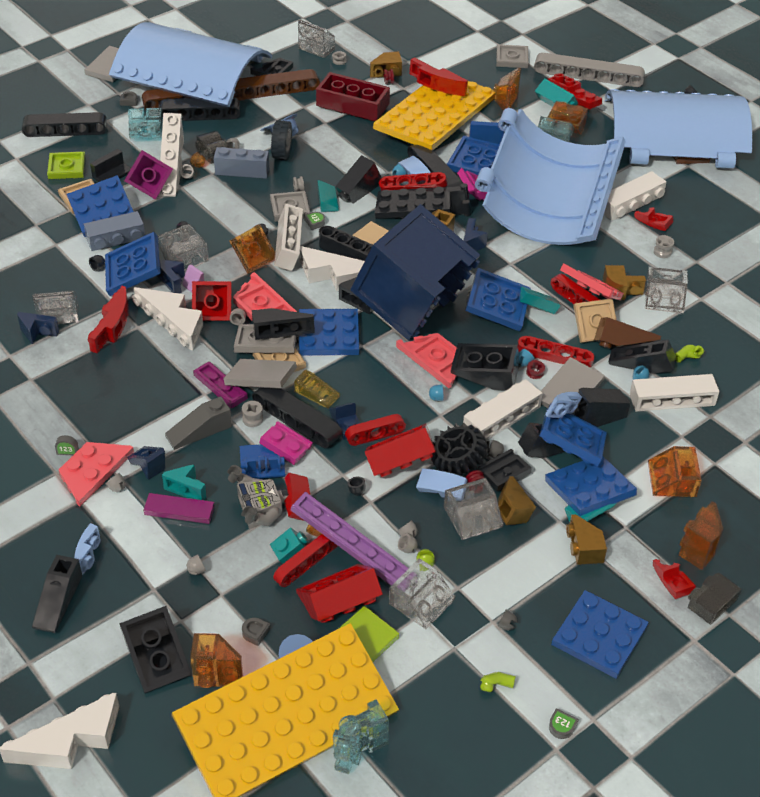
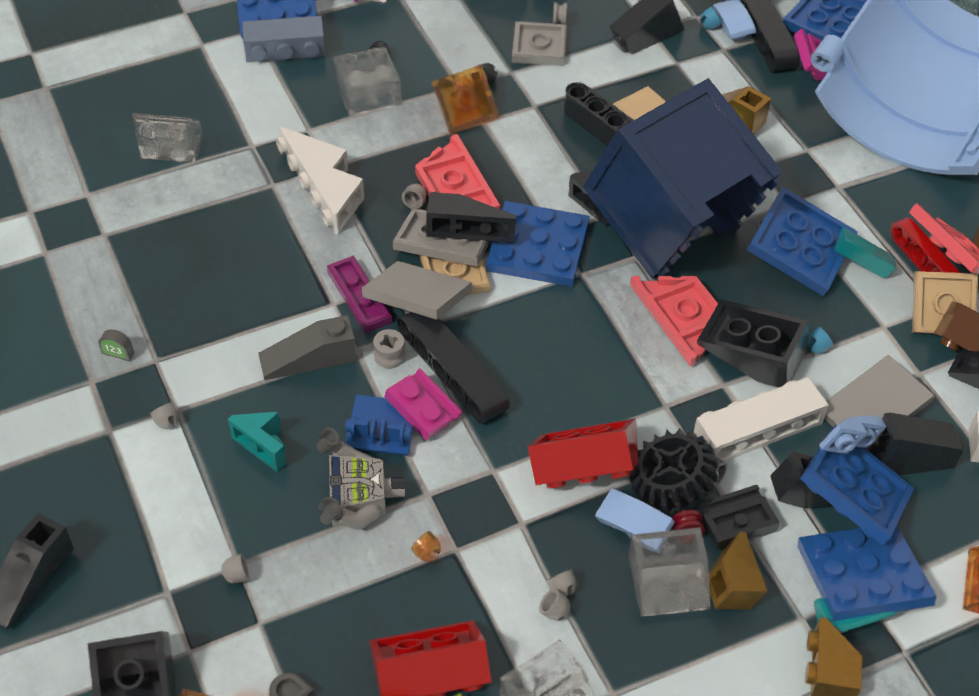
camera: 15 degrees right, 5 degrees up
dark blue slope [17,312,59,344] -> none
coral wing [58,442,134,506] -> none
light blue slope [74,523,101,575] -> none
red slope [88,286,129,353] -> none
black hinge [89,255,105,271] -> none
blue plate [105,232,160,296] -> none
dark blue slope [127,446,165,480] -> none
magenta tile [143,493,215,524] -> none
dark blue slope [157,259,185,294] -> none
lavender slope [182,264,204,292] -> none
red slope [192,281,232,321] -> none
teal bracket [270,527,309,564] -> none
red beam [273,534,338,587] -> none
white brick [274,204,303,271] -> none
red slope [284,473,310,521] -> none
medium lavender tile [291,492,415,592] -> none
clear yellow slope [294,369,340,408] -> none
white slope [299,246,365,291] -> none
tile [304,212,325,230] -> none
teal slope [318,180,339,212] -> none
dark blue slope [329,402,360,440] -> none
red beam [345,414,406,446] -> none
black hinge [347,476,366,496] -> none
black hinge [375,183,471,219] -> none
red beam [379,172,448,191] -> none
lime hinge [416,549,435,570] -> none
dark azure hinge [429,384,444,401] -> none
dark blue slope [463,218,488,251] -> none
dark grey hinge [487,440,504,458] -> none
red beam [518,336,594,368] -> none
dark red bush [526,360,545,379] -> none

